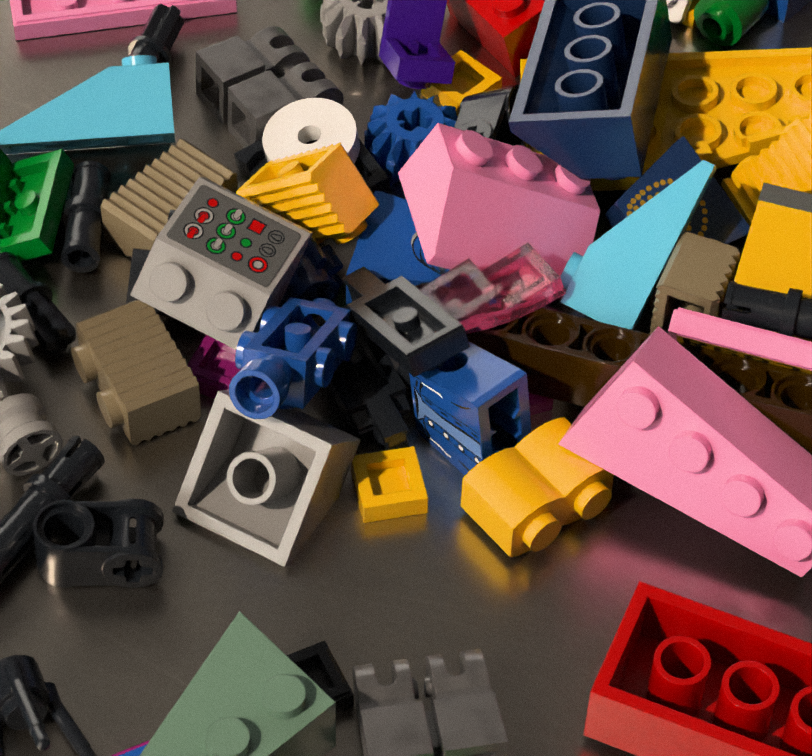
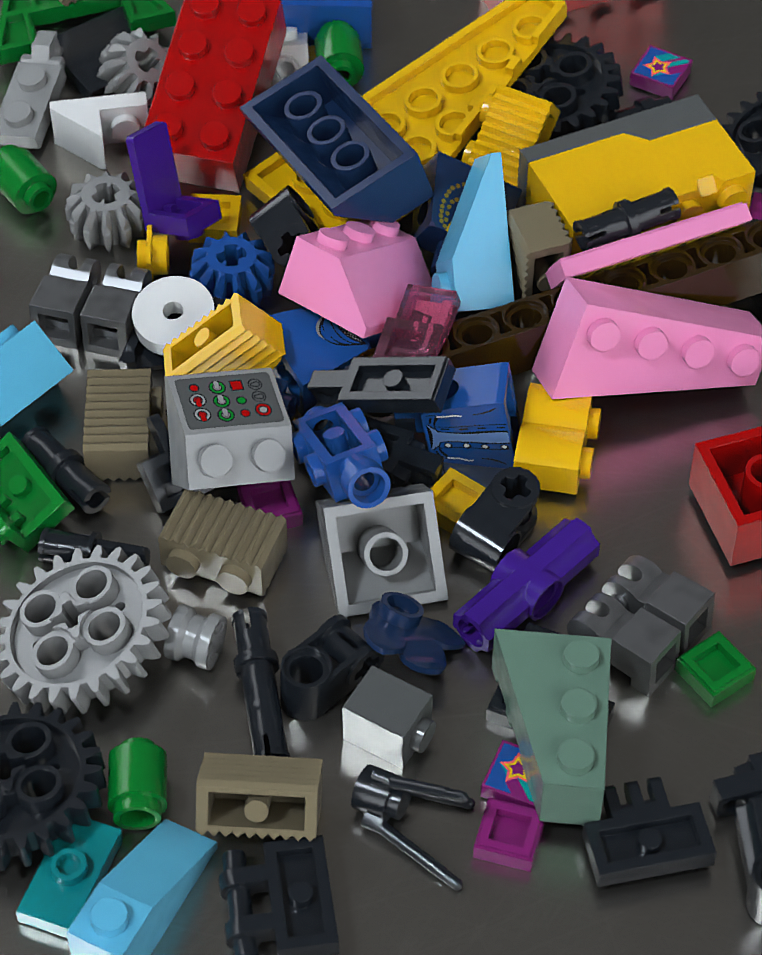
camera: 40 degrees left, 0 degrees up
none -> yellow plate [137,225,169,282]
none -> dark grey brick [342,665,436,769]
none -> dark blue plate [363,592,466,676]
none -> black piece [449,467,540,572]
none -> dark purple piece [453,517,600,652]

